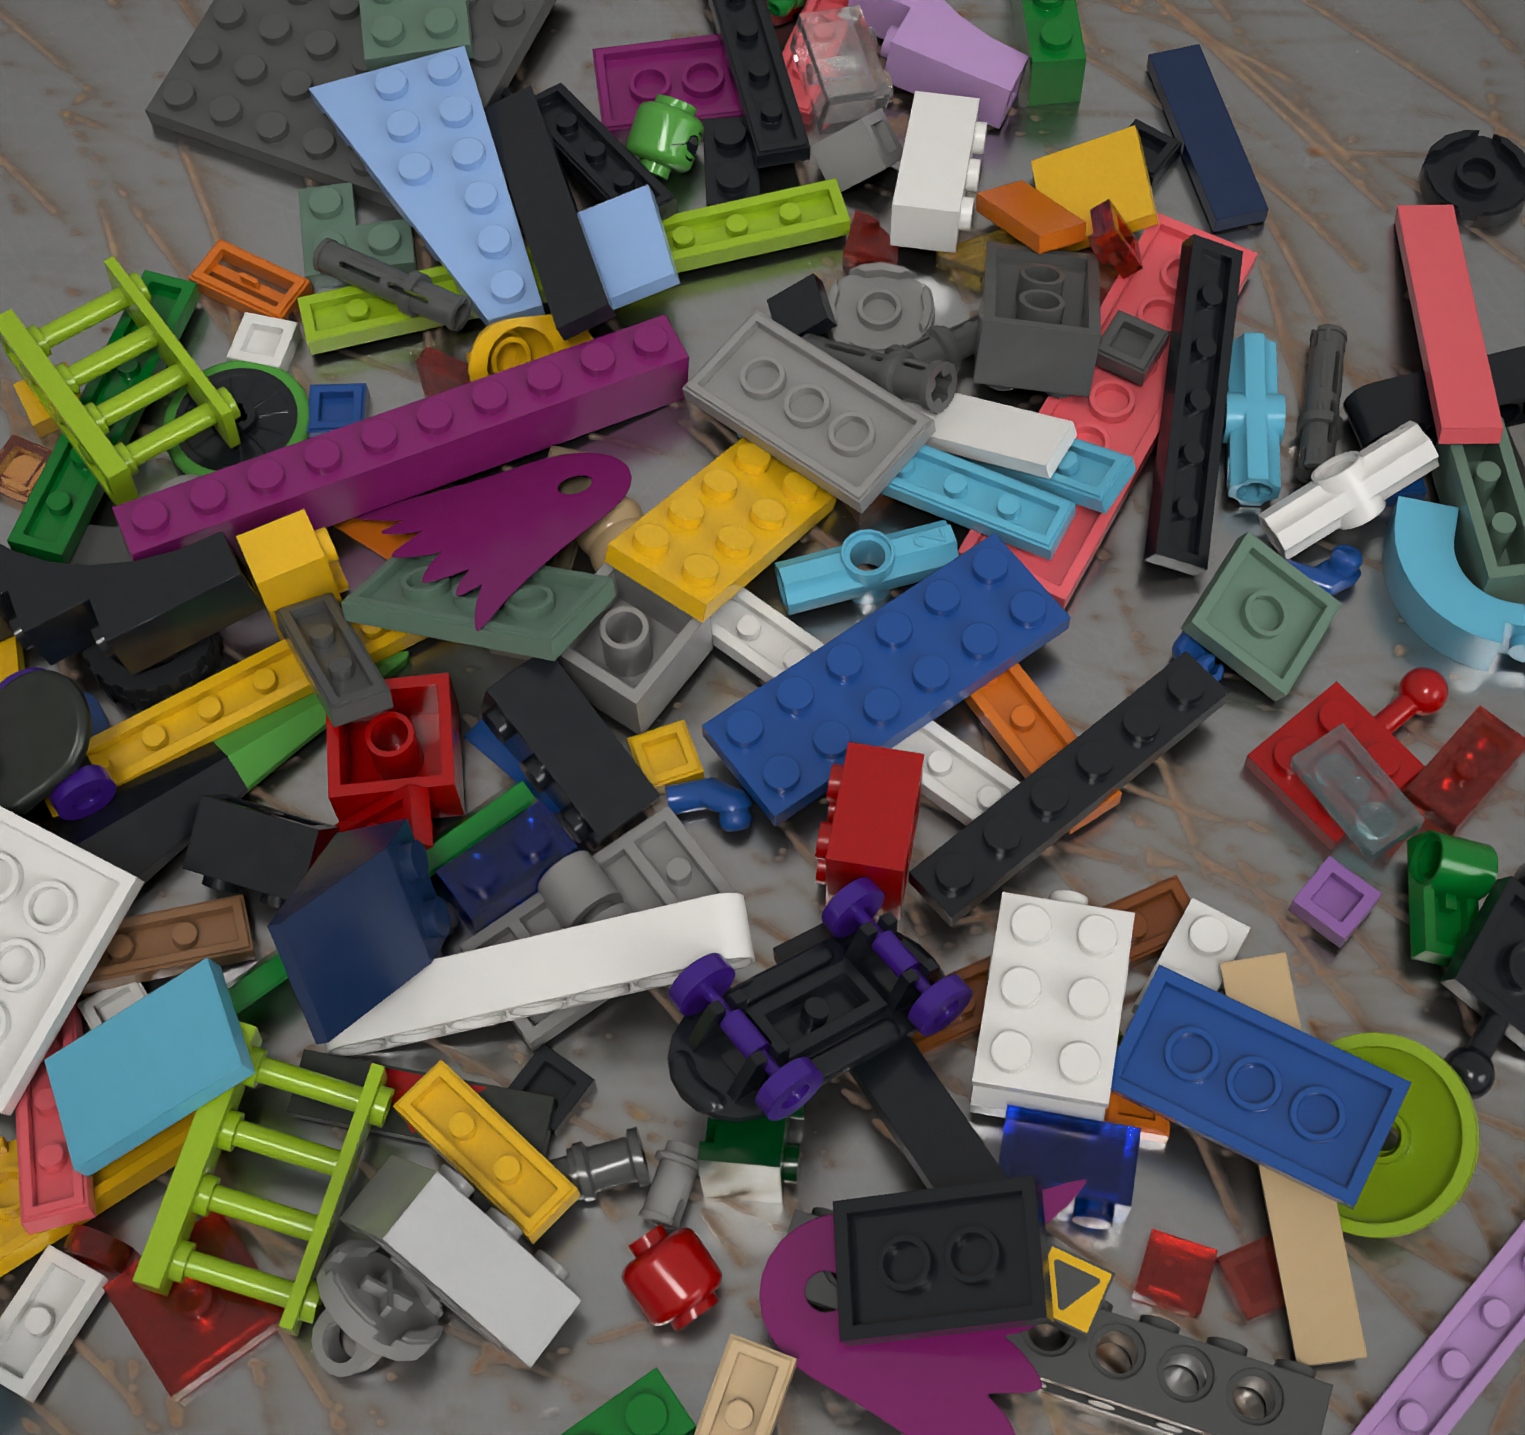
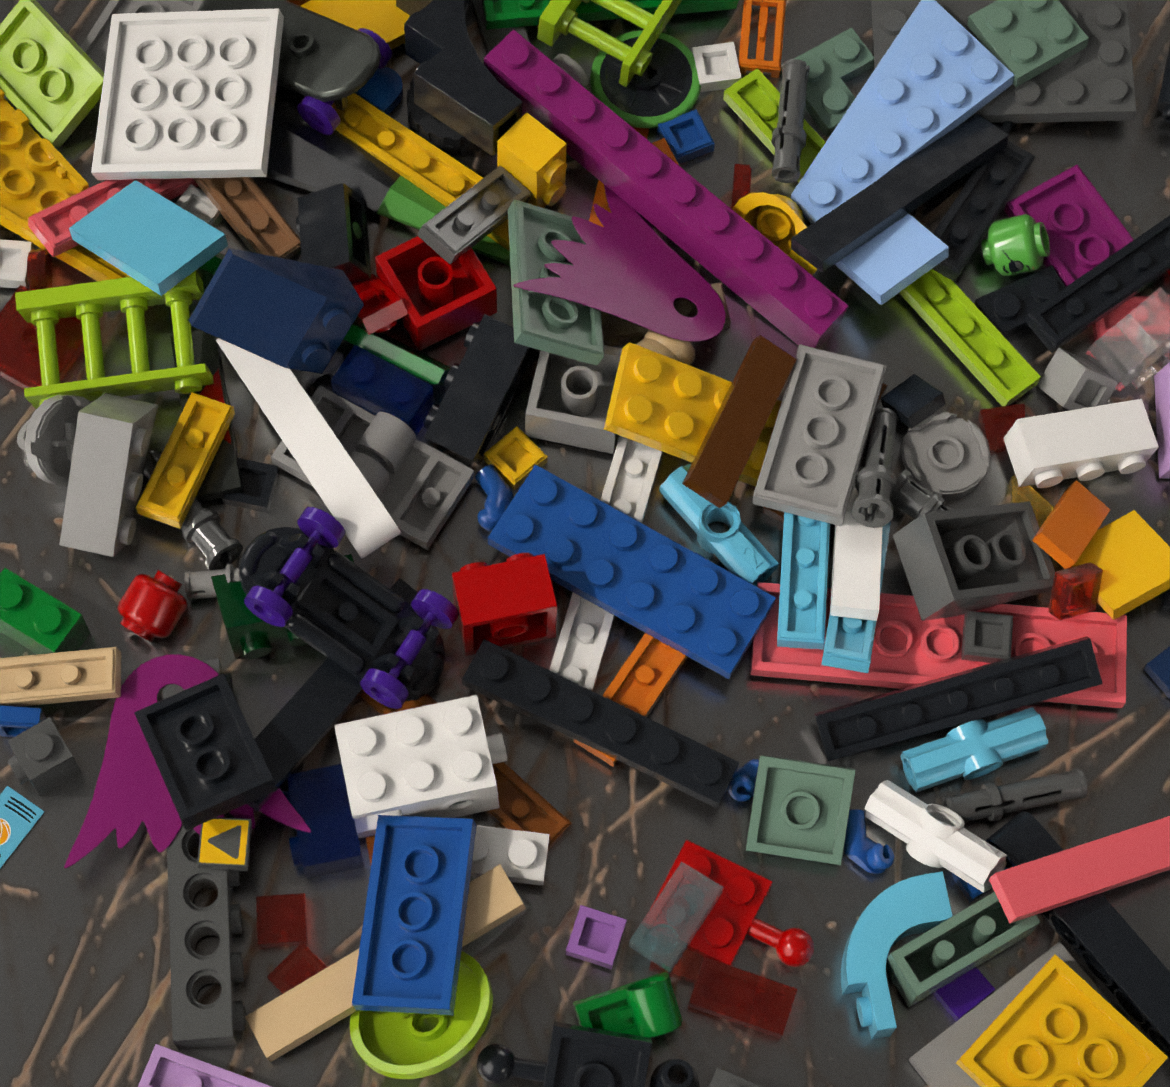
camera: 60 degrees right, 5 degrees up
none -> reddish brown tile [682,335,797,508]

